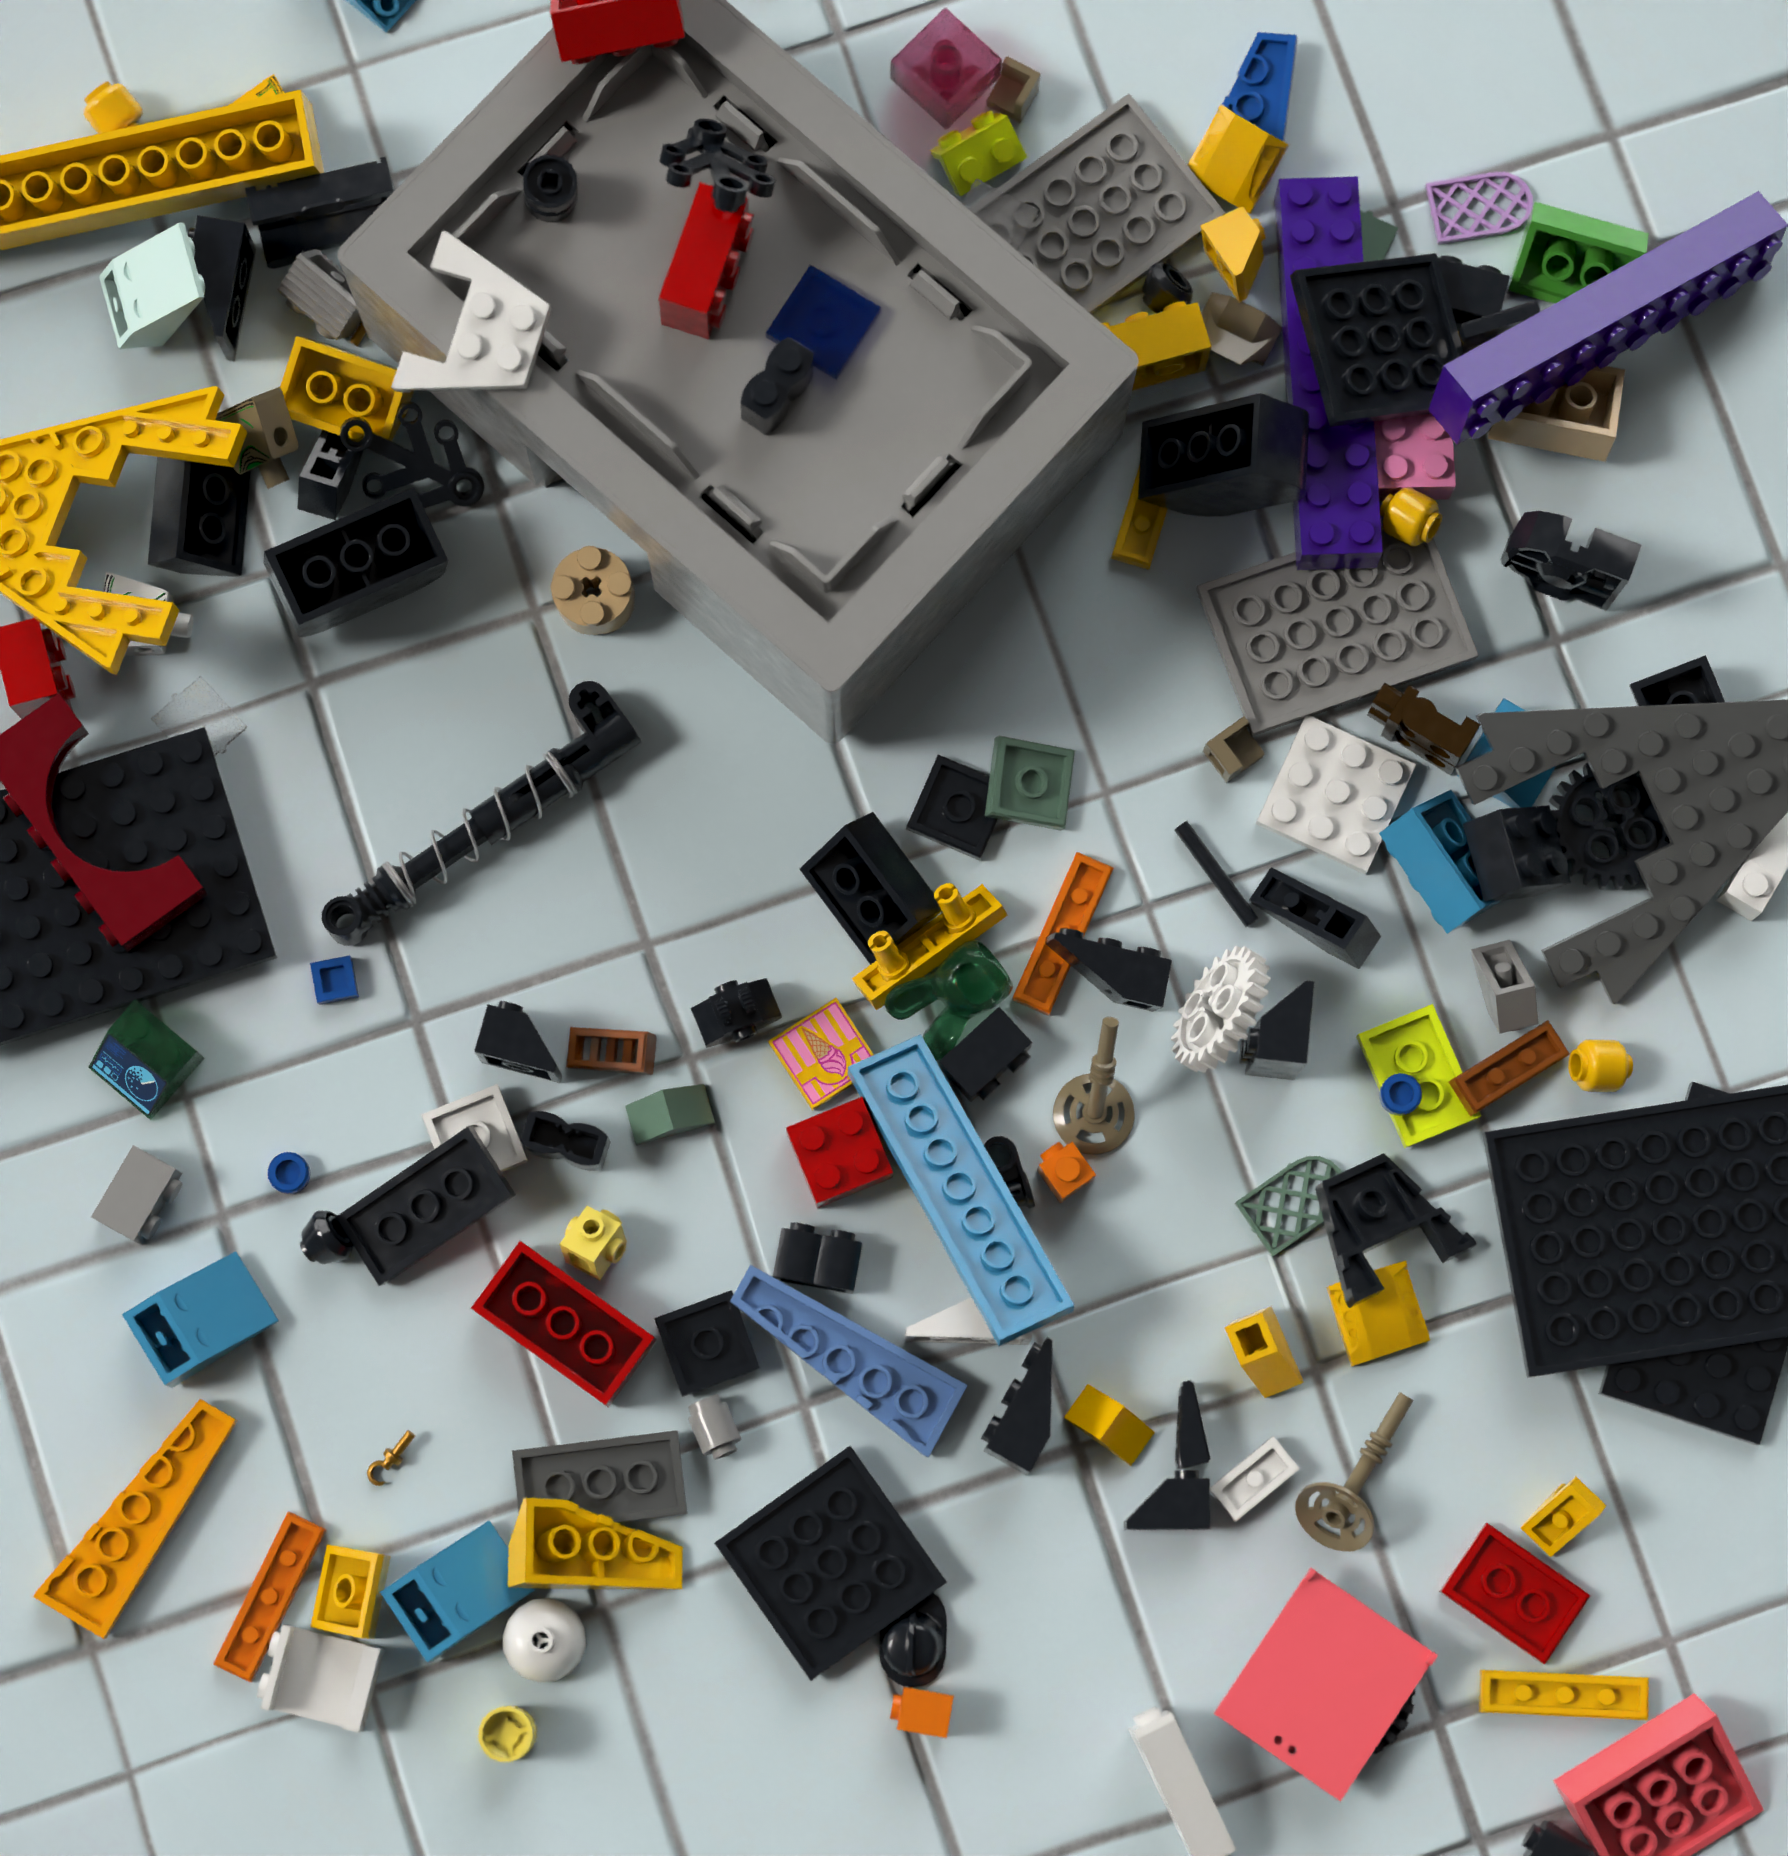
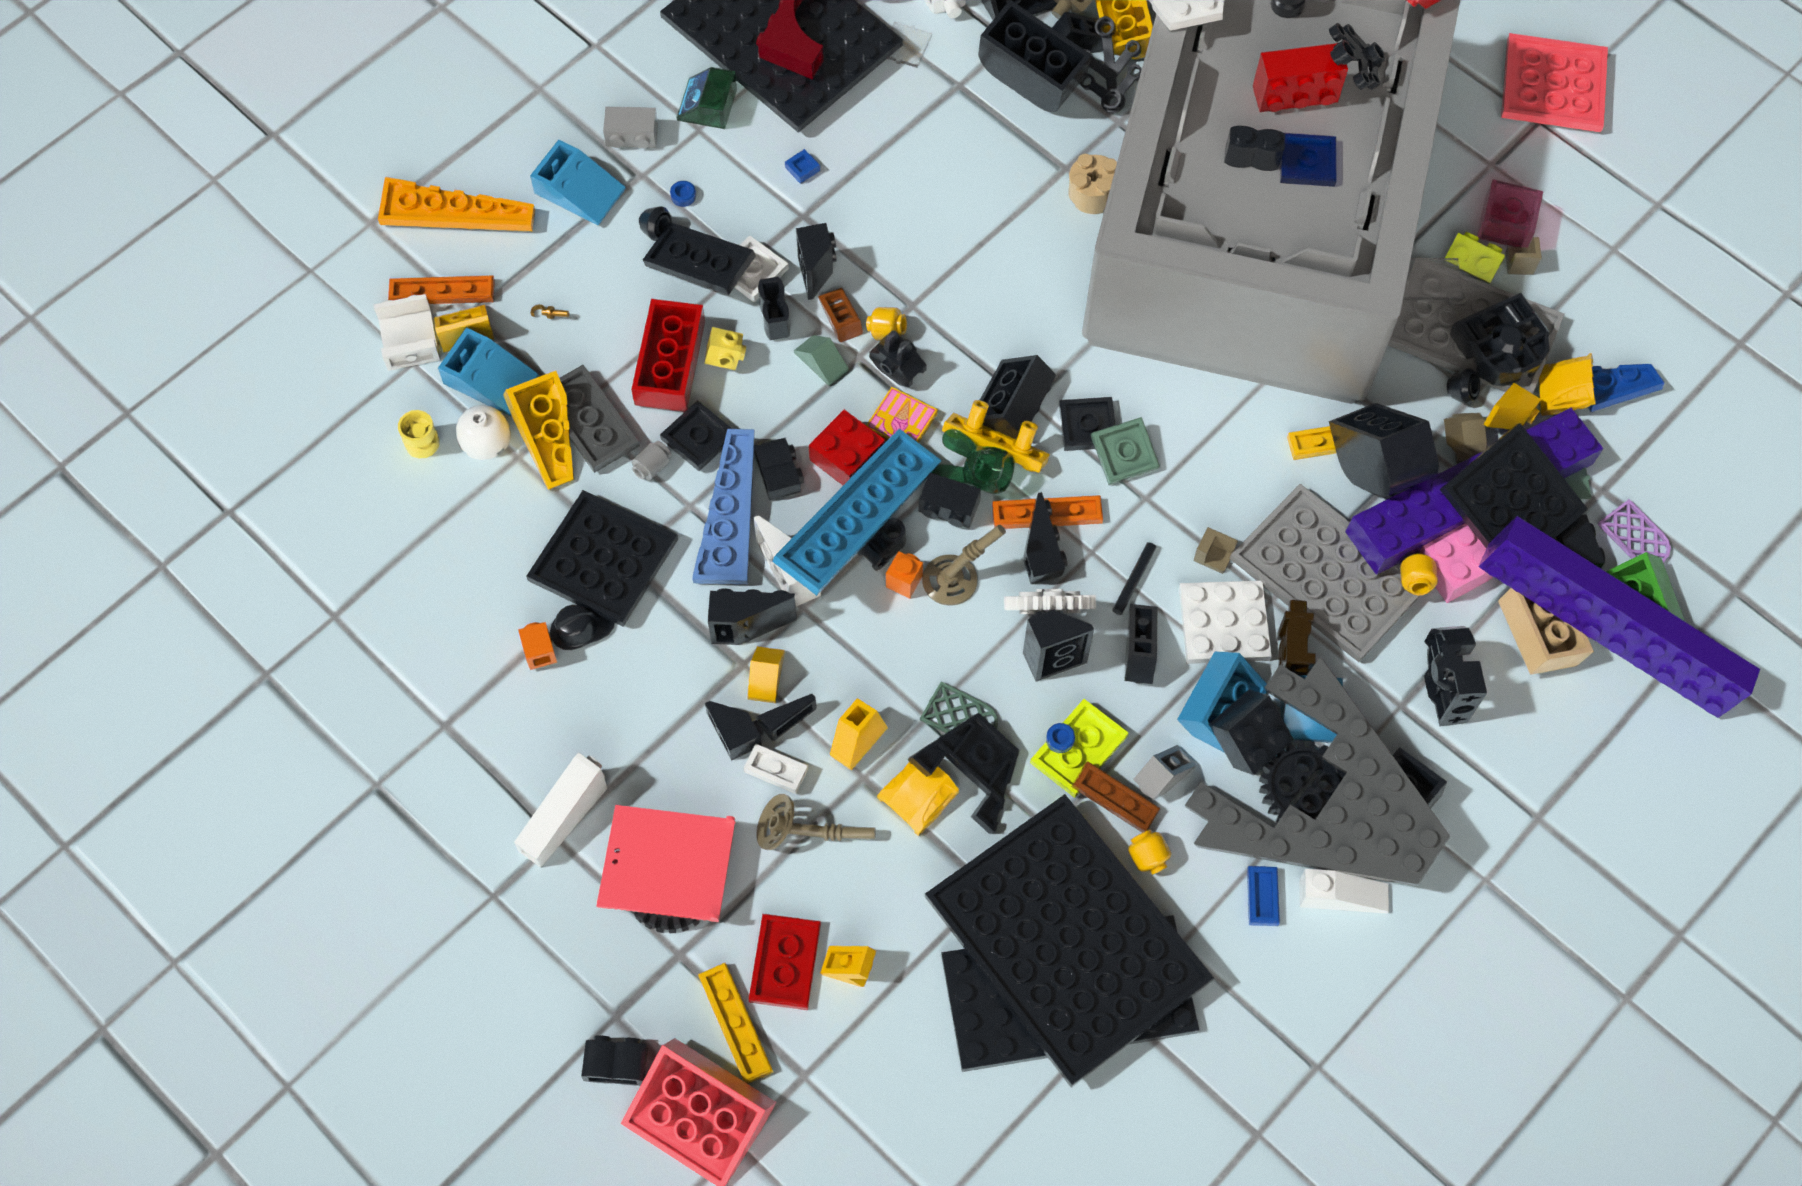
camera: 65 degrees right, 15 degrees down
black piece [322,681,641,946] -> none
yellow brick [1101,301,1212,391] -> none
none -> yellow head [866,307,907,341]
none -> blue tile [1247,866,1280,926]
none -> black connector [1450,293,1550,386]

